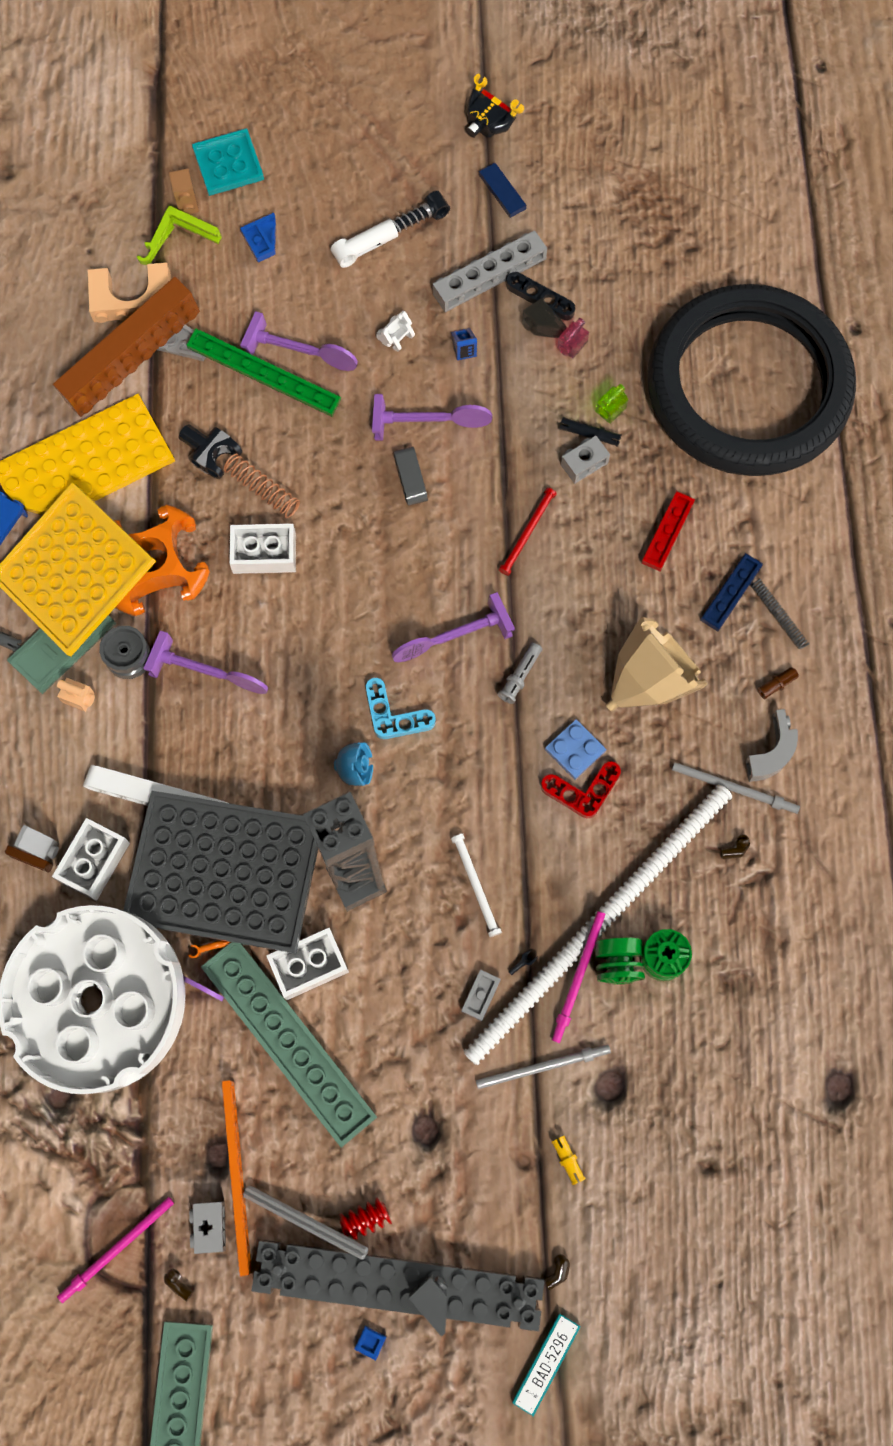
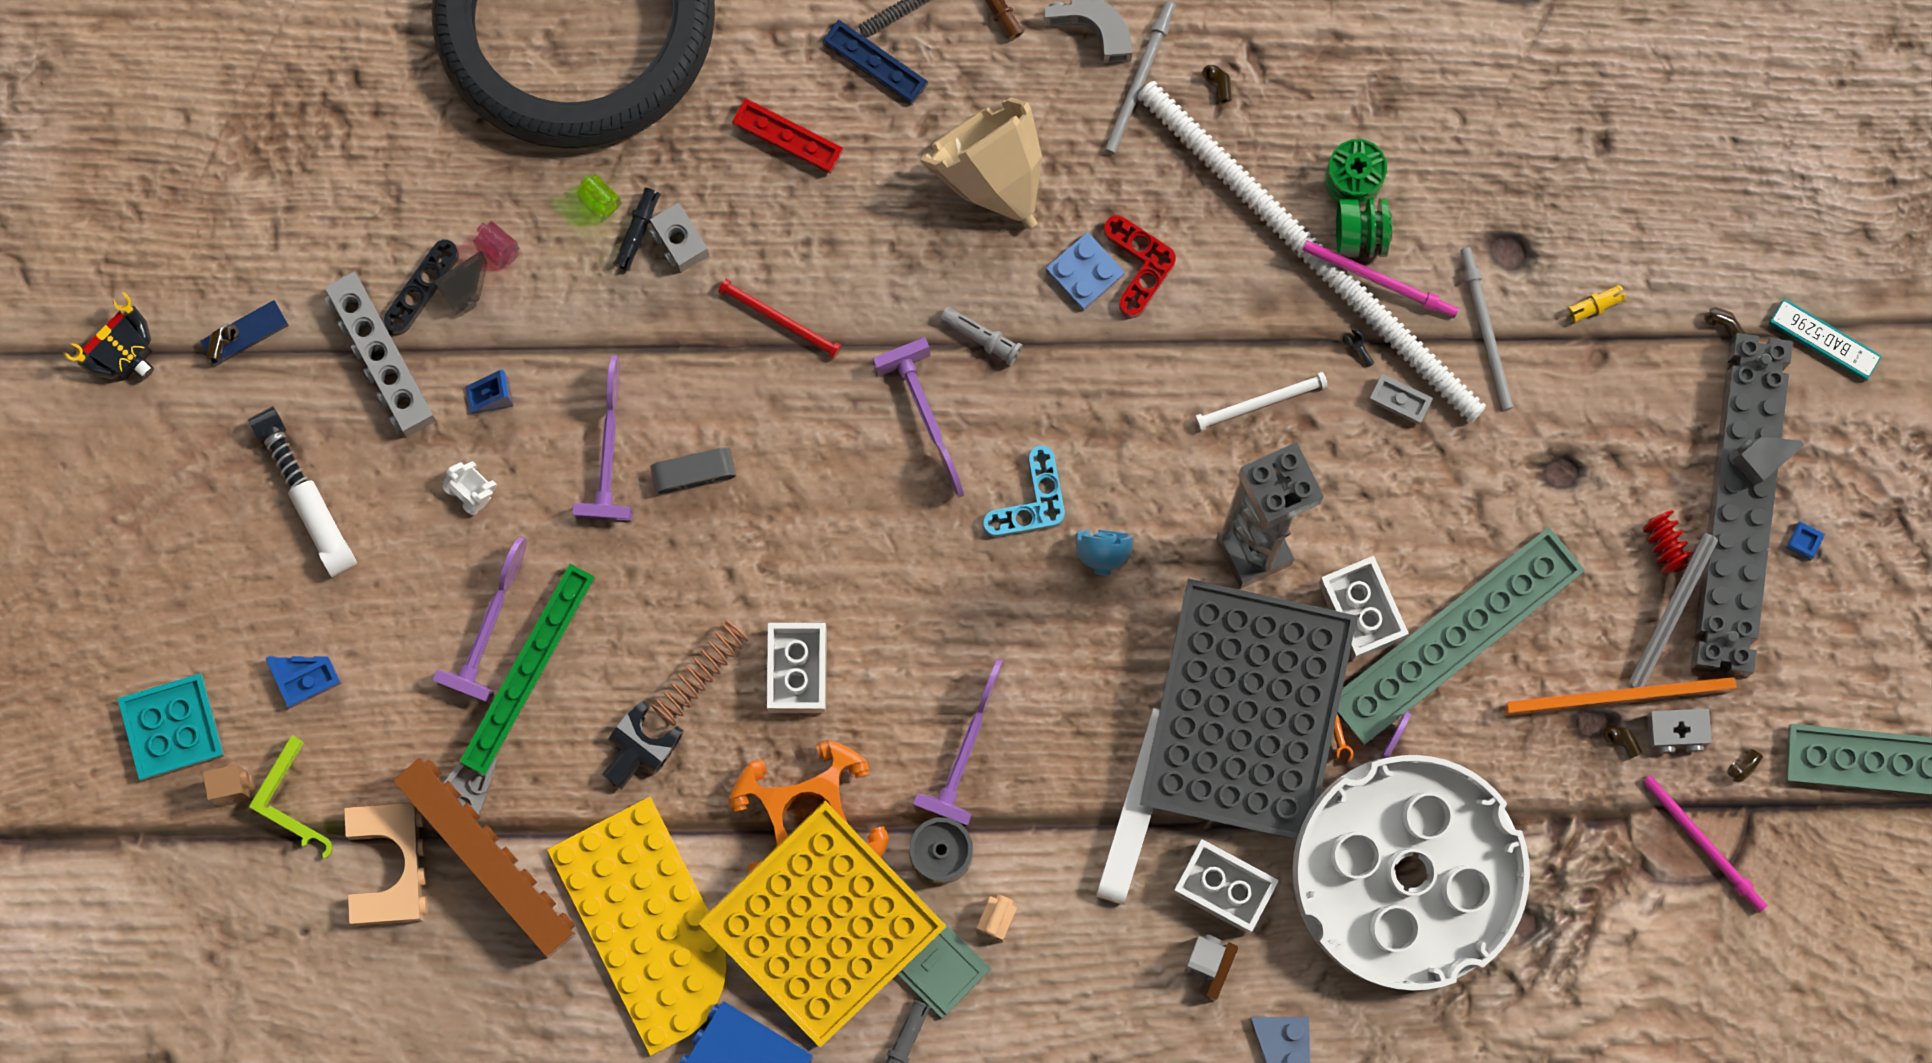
camera: 90 degrees left, 5 degrees up
none -> dark brown arm [206,324,239,361]
none -> dark brown arm [1603,725,1643,759]

